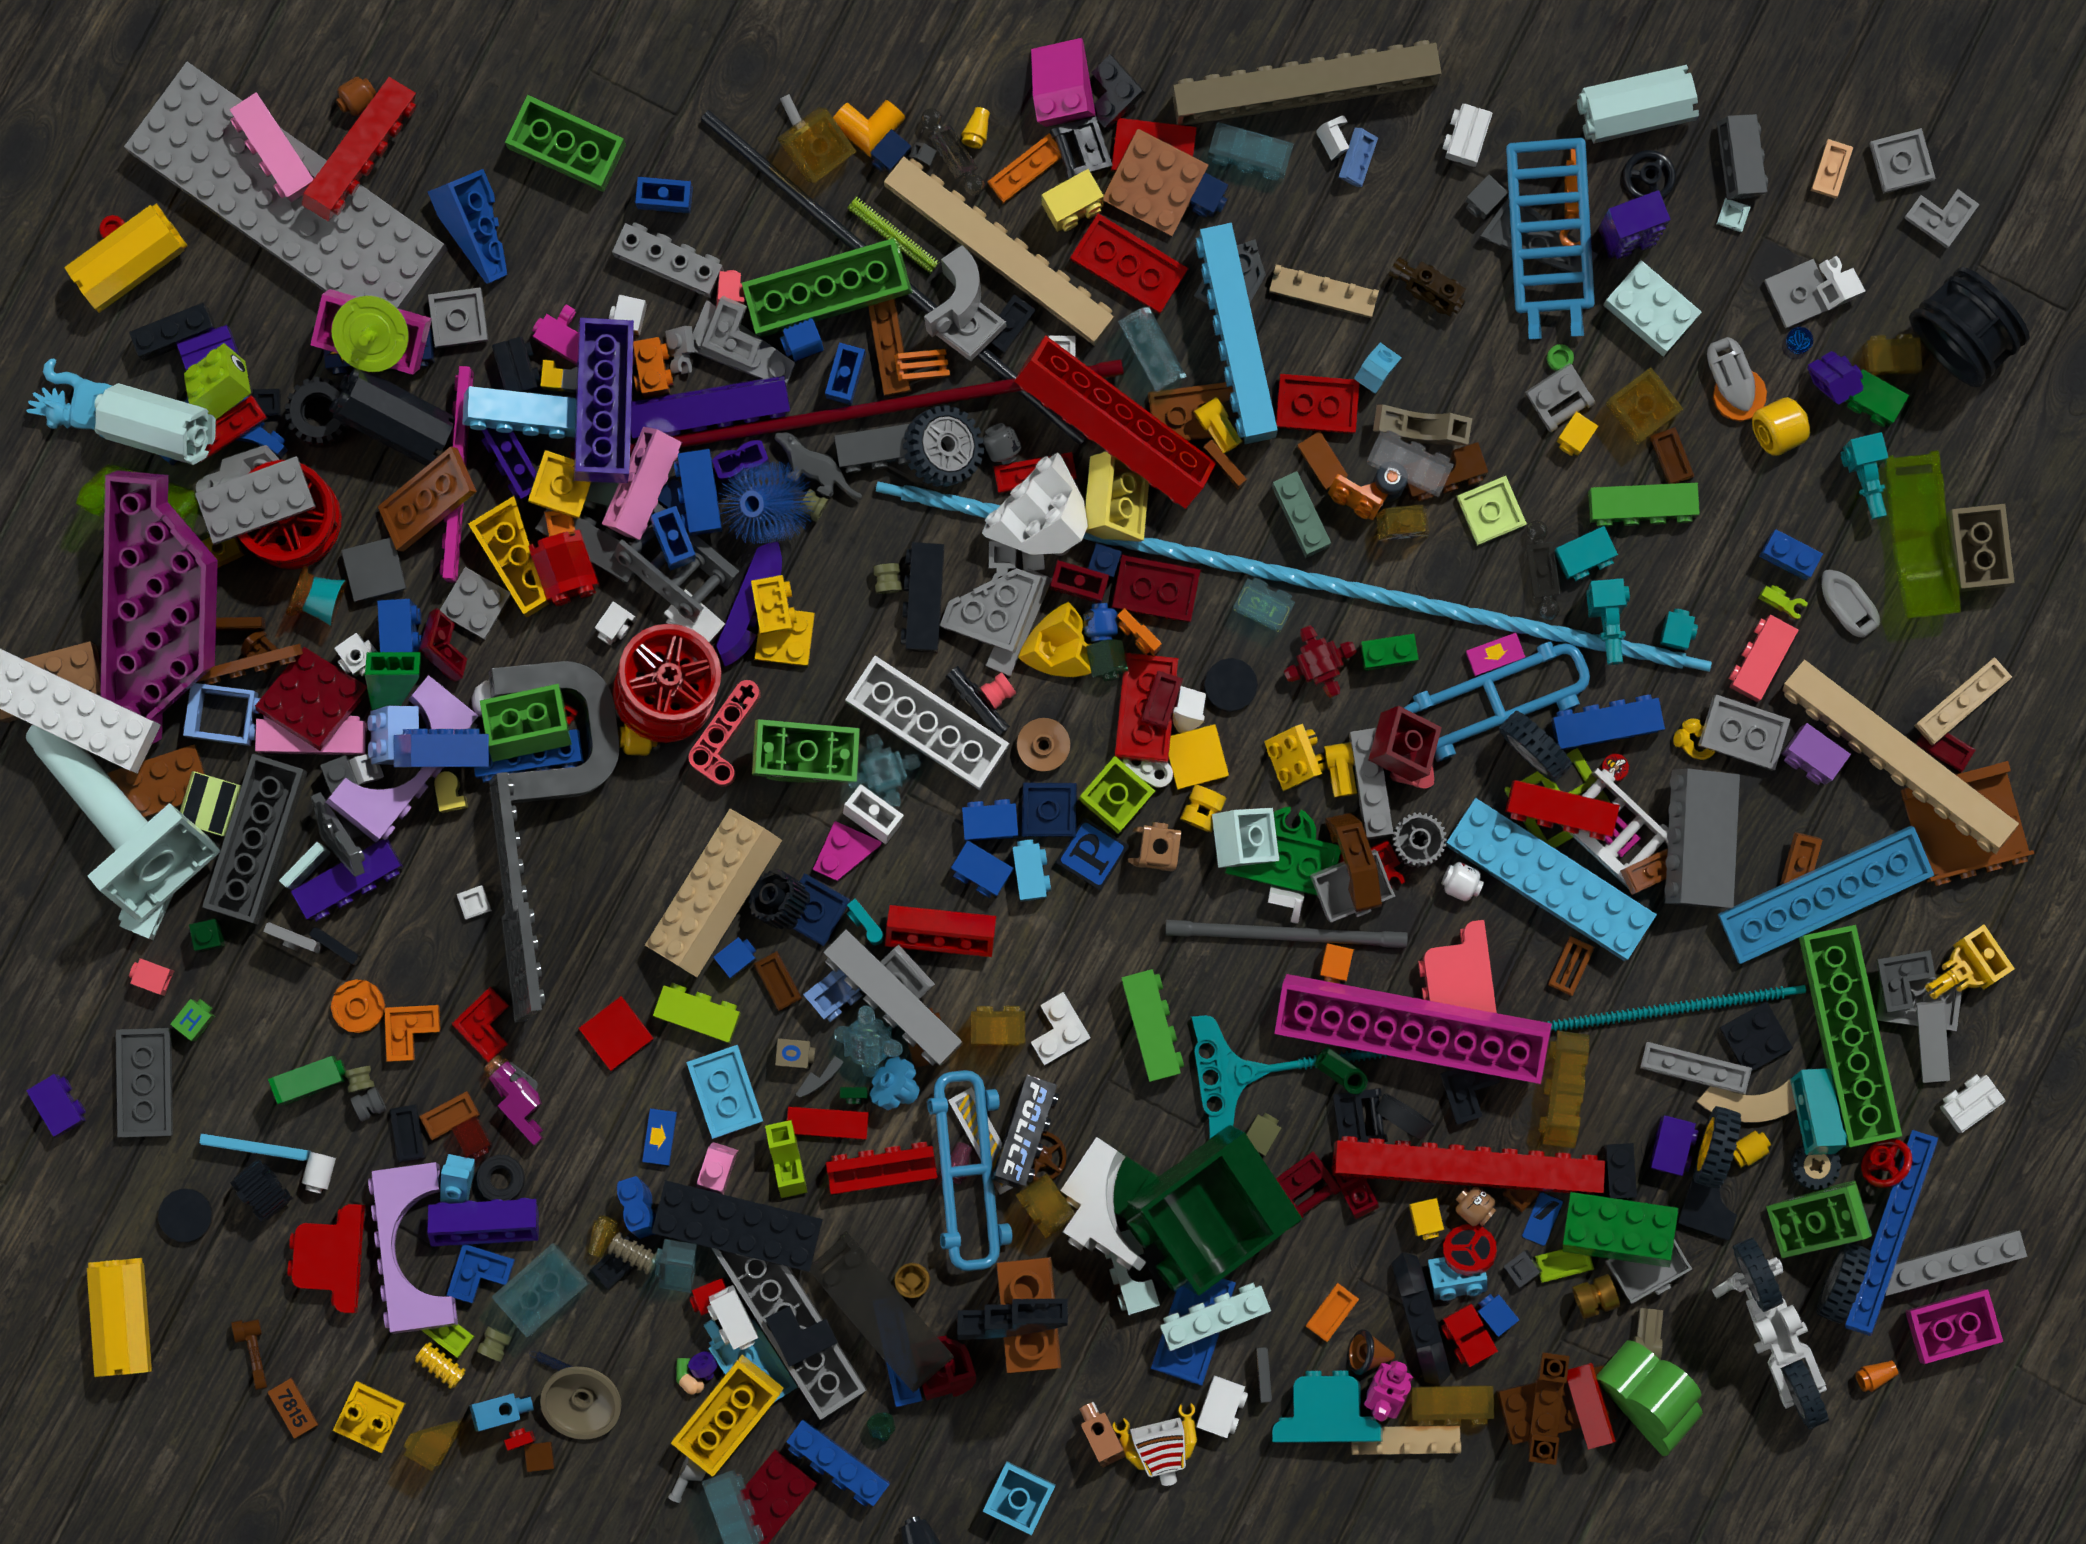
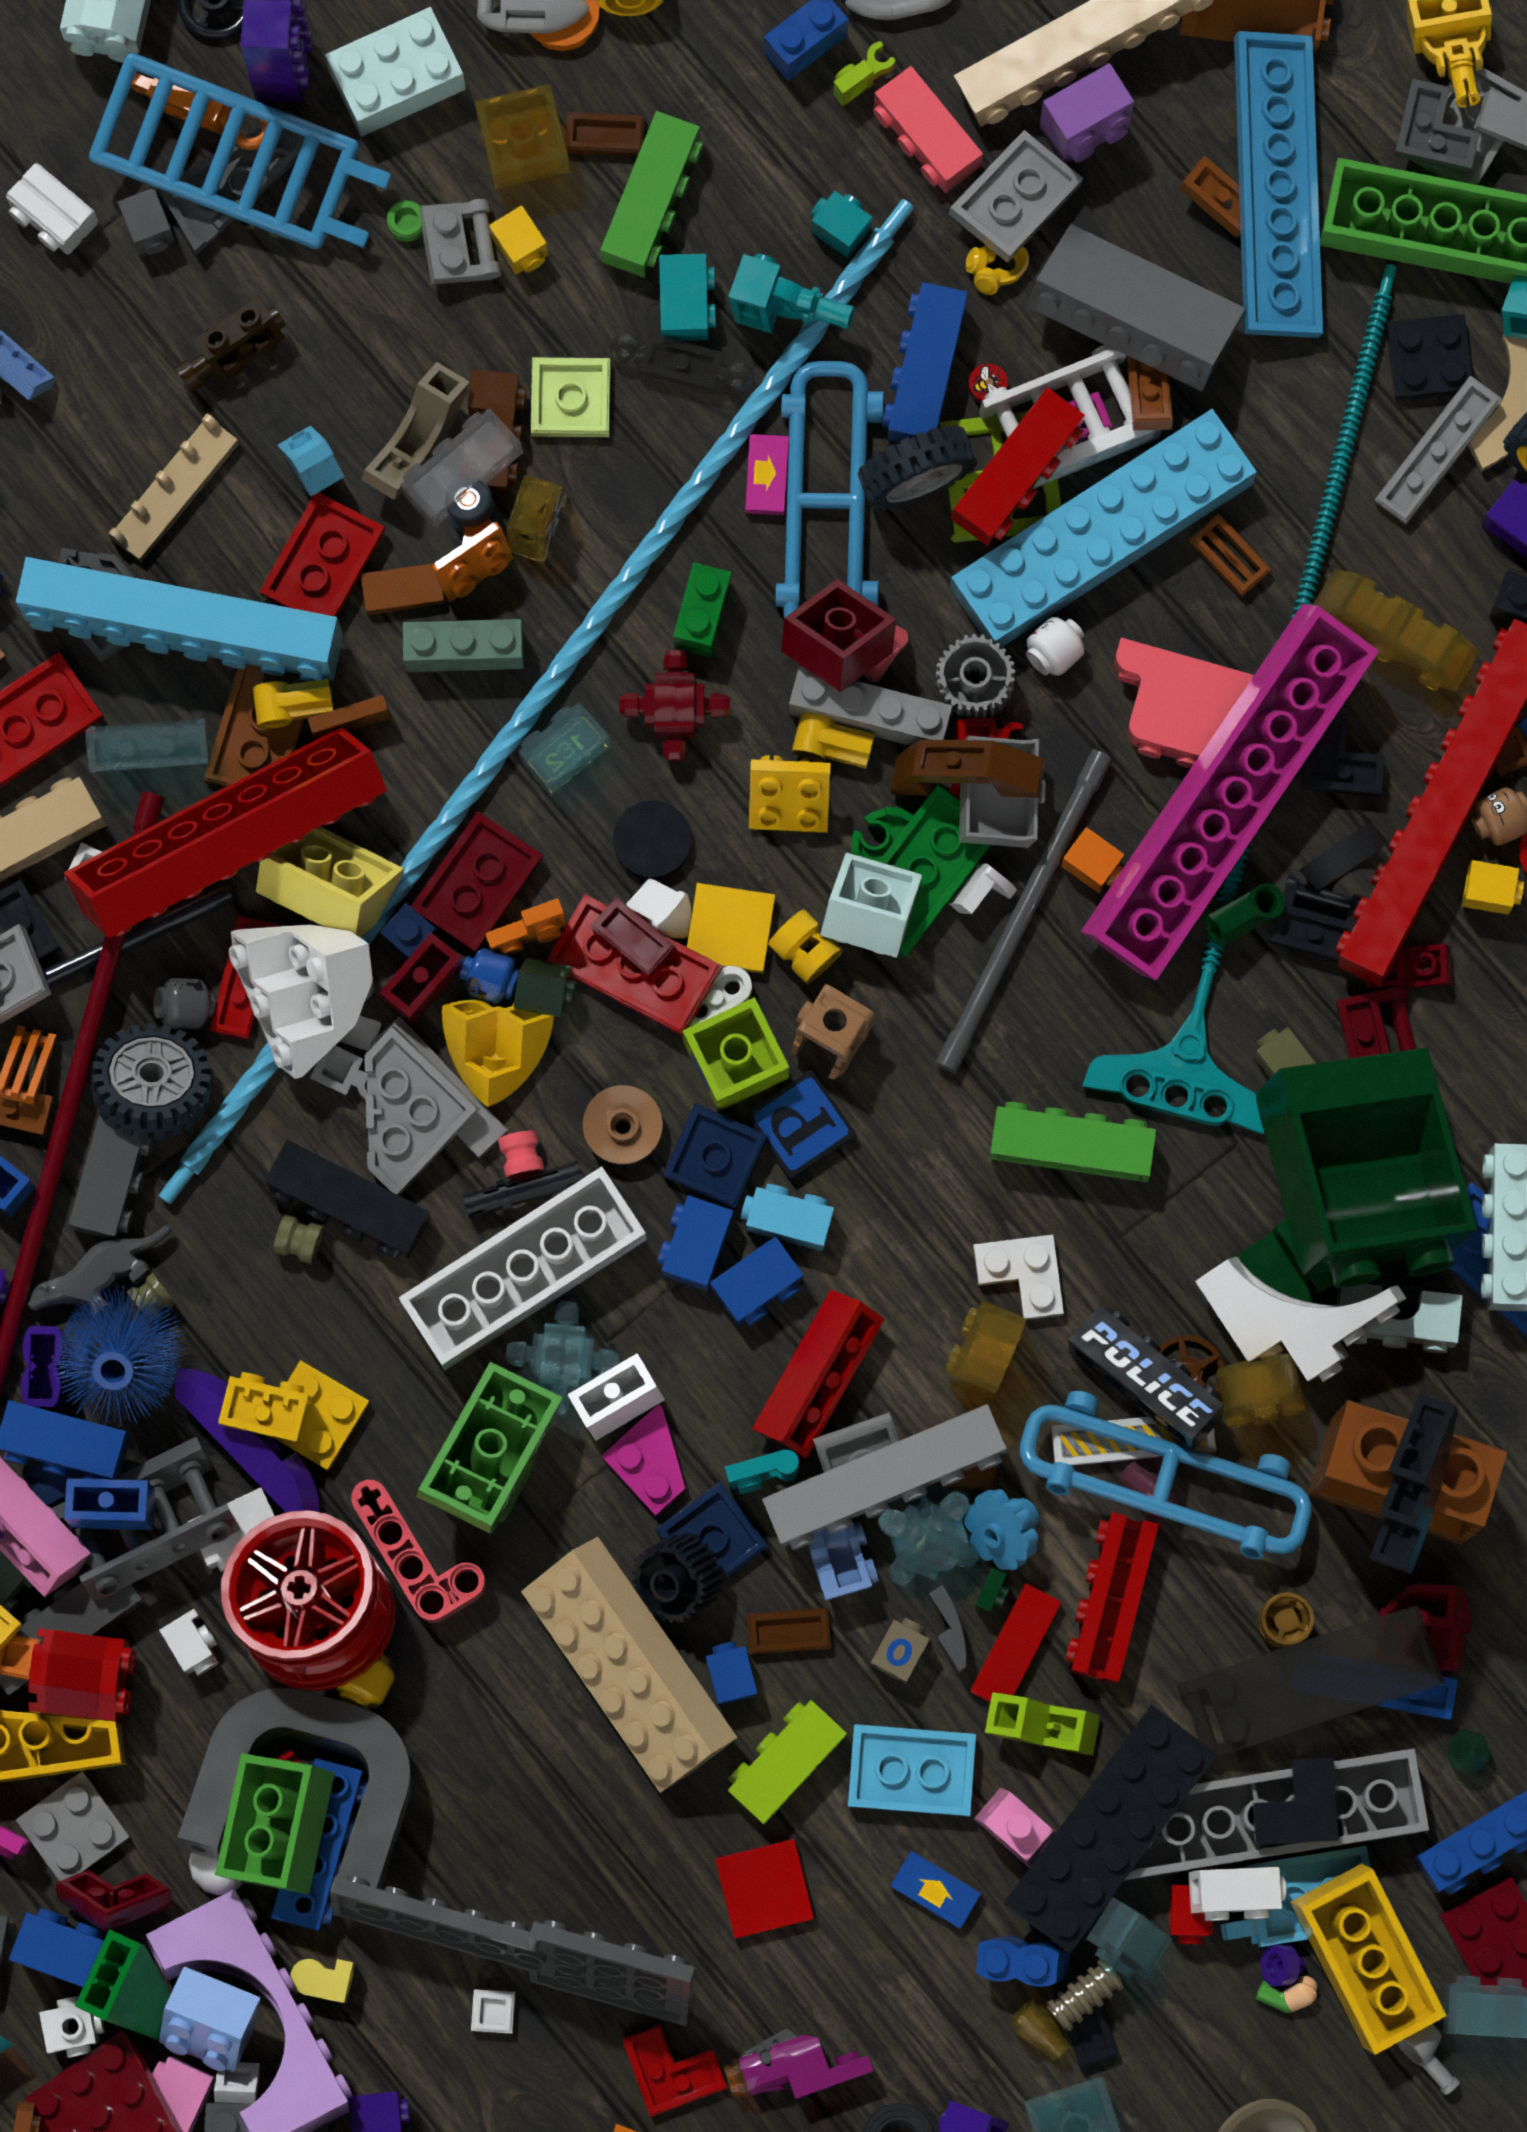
camera: 65 degrees left, 5 degrees down
blue brick [394,729,489,767] -> none

